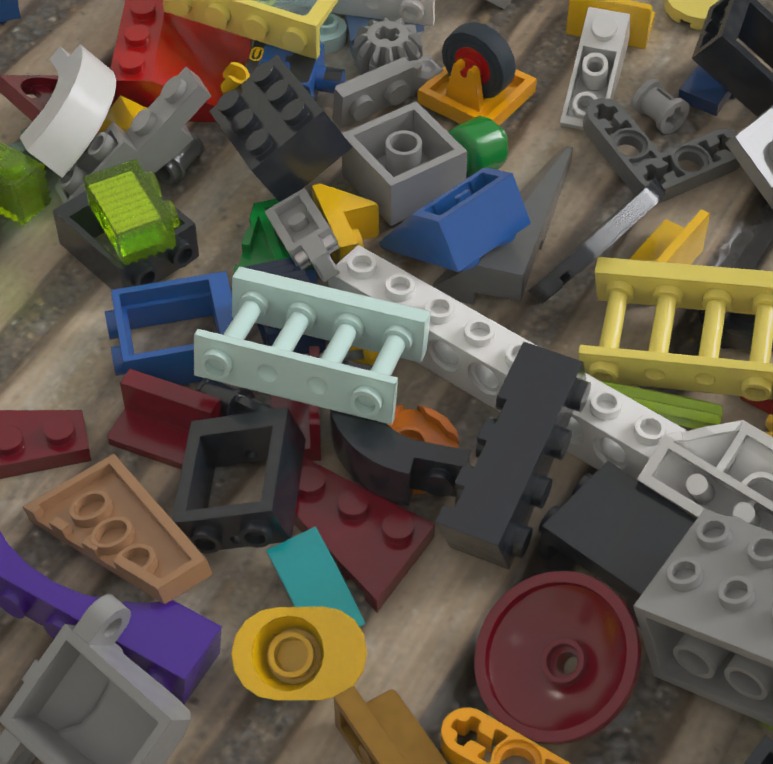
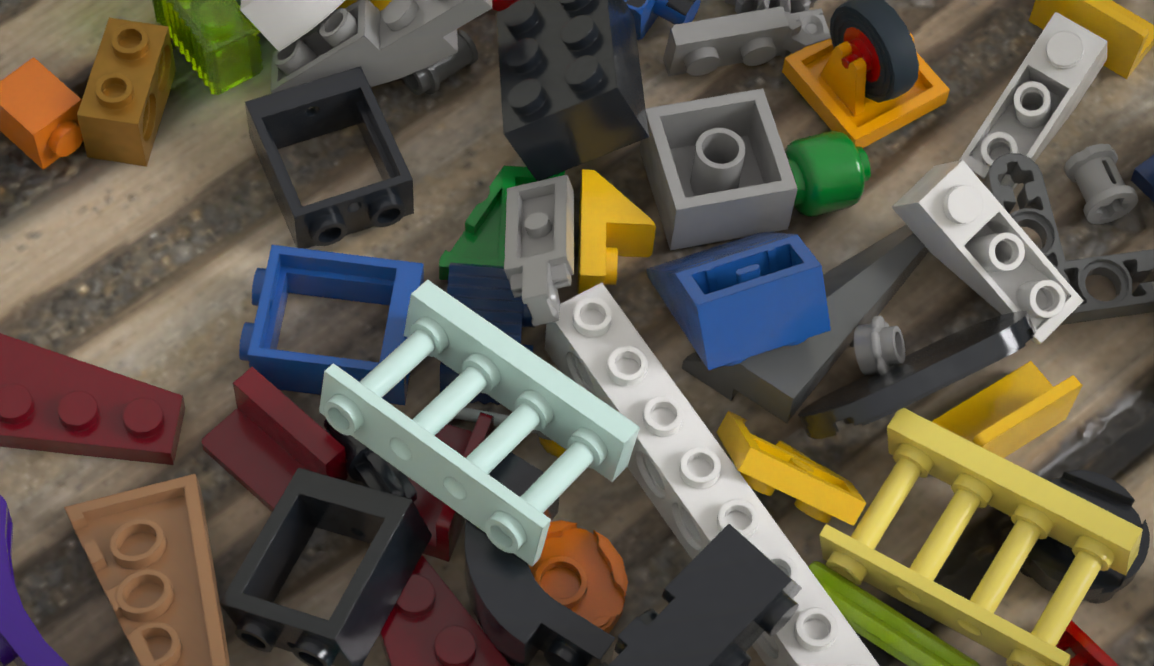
camera: 15 degrees right, 10 degrees up
clear neon green brick [83,158,180,266] -> none
none -> yellow wing [716,410,867,526]
none -> light grey plate [854,316,905,376]
none -> white slope [892,160,1084,344]

